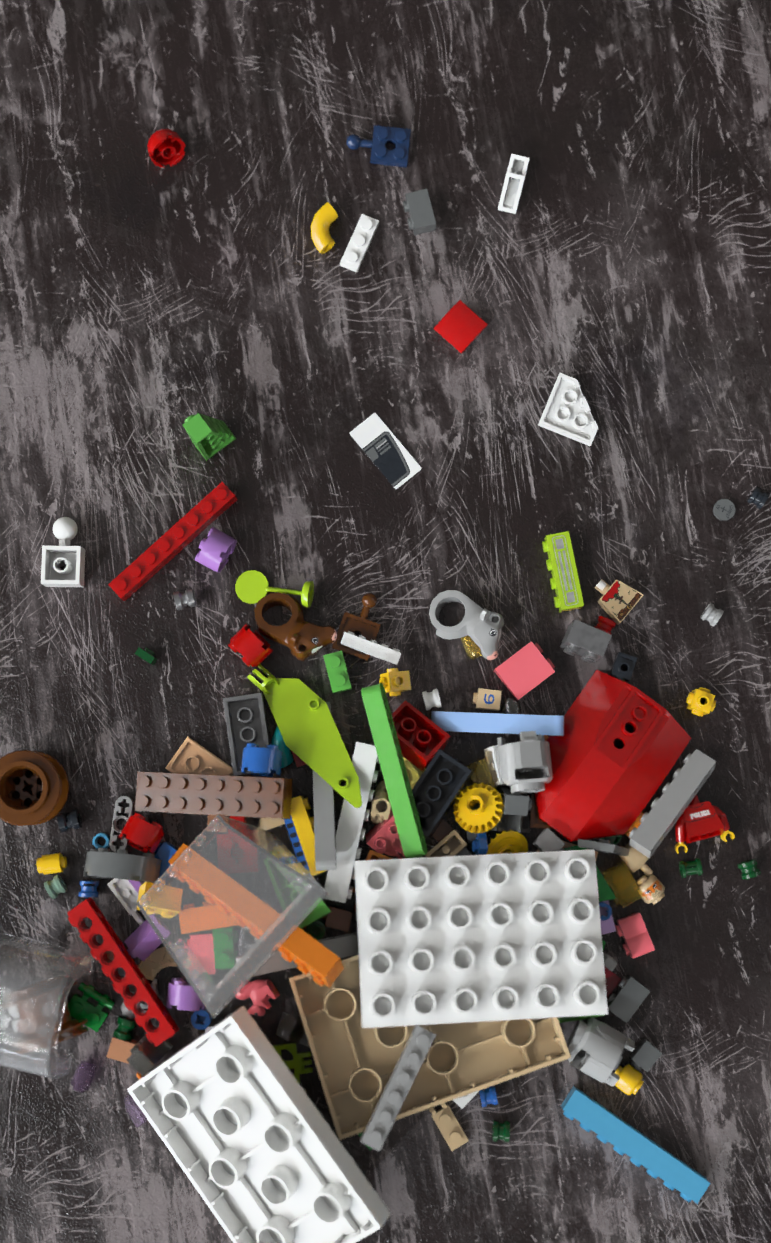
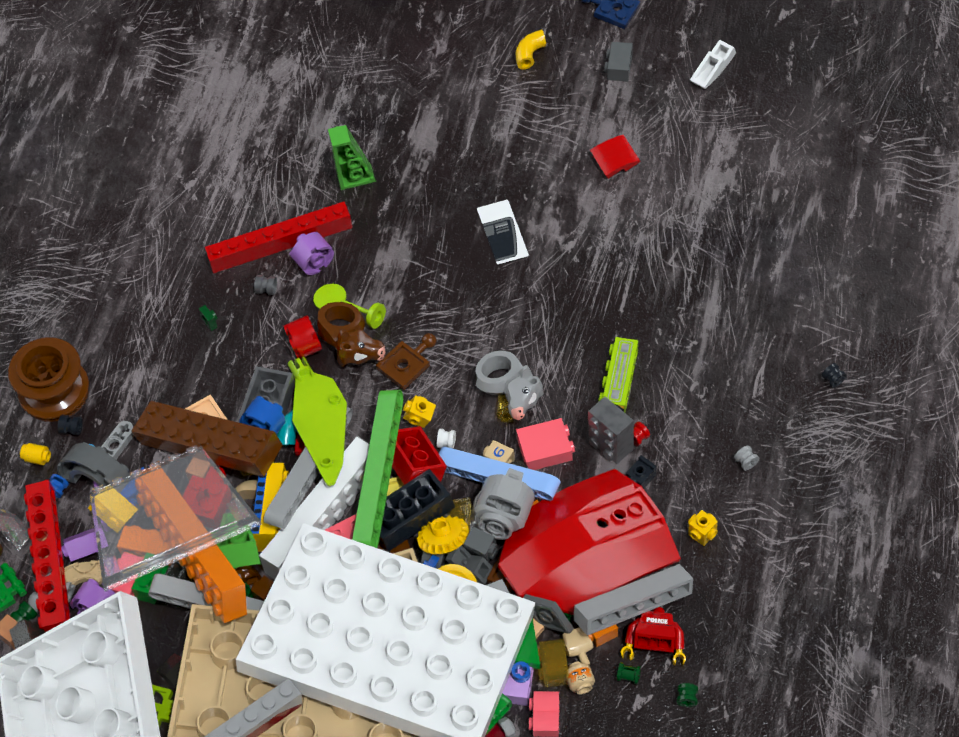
camera: 25 degrees right, 25 degrees down
white brick [41,517,85,587] -> none
sand green wheel [44,874,68,899] -> none
white hinge [107,878,150,925] -> none
red brick [119,813,165,854] -> none
coral animal [232,978,280,1017] -> none
bright green brick [323,651,352,694] -> none
white plate [340,214,379,272] -> none
white piece [341,631,401,665] -> none
tan animal [370,781,391,824] -> none
white plate [538,373,598,446] -> none
torso [594,579,643,625] -> none
dark grey piece [713,499,735,521] -> none

